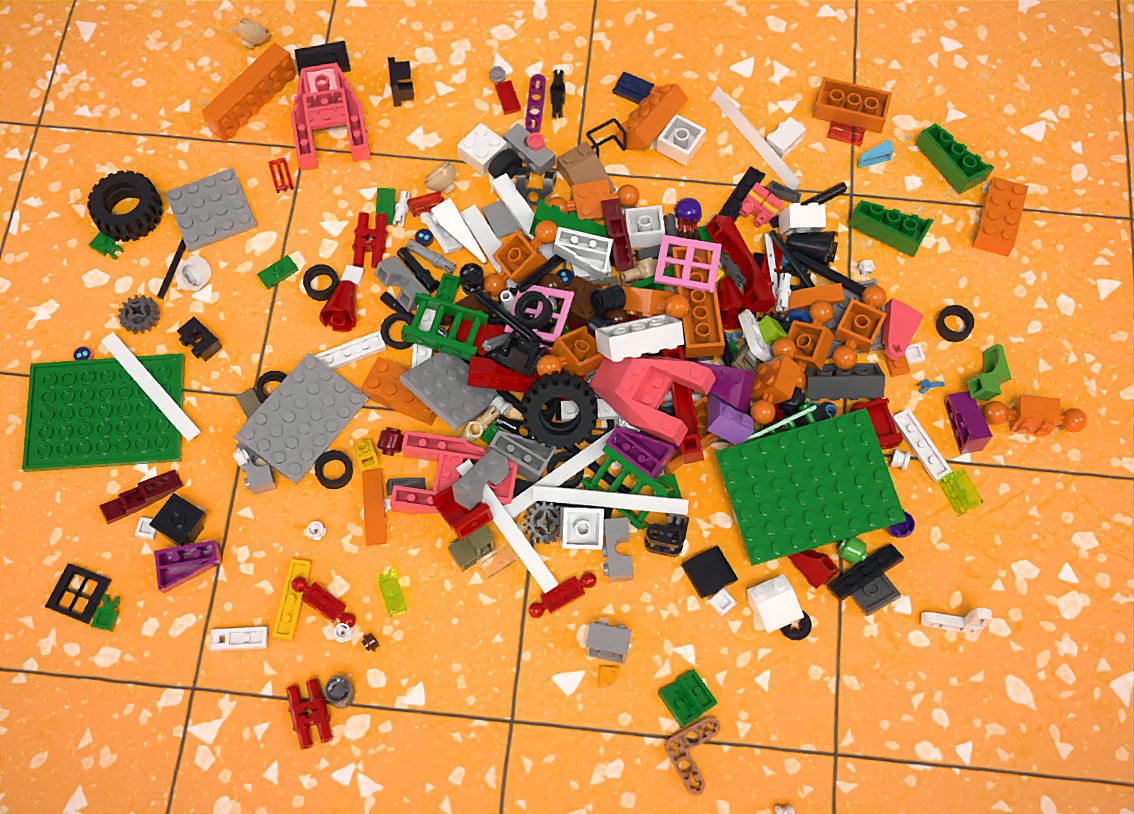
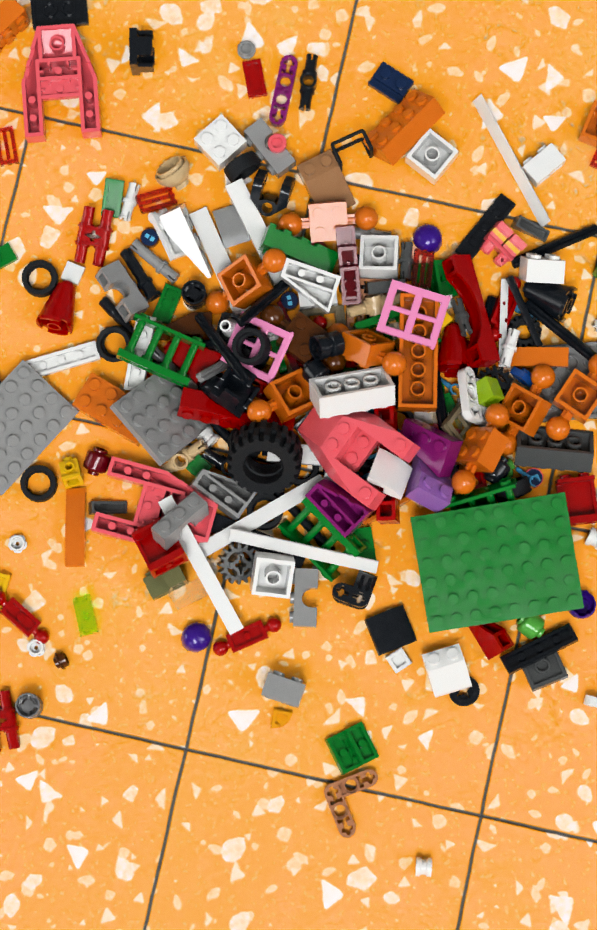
camera: 10 degrees right, 15 degrees up
none -> dark purple hair [181,622,212,653]
none -> white slope [366,448,413,500]

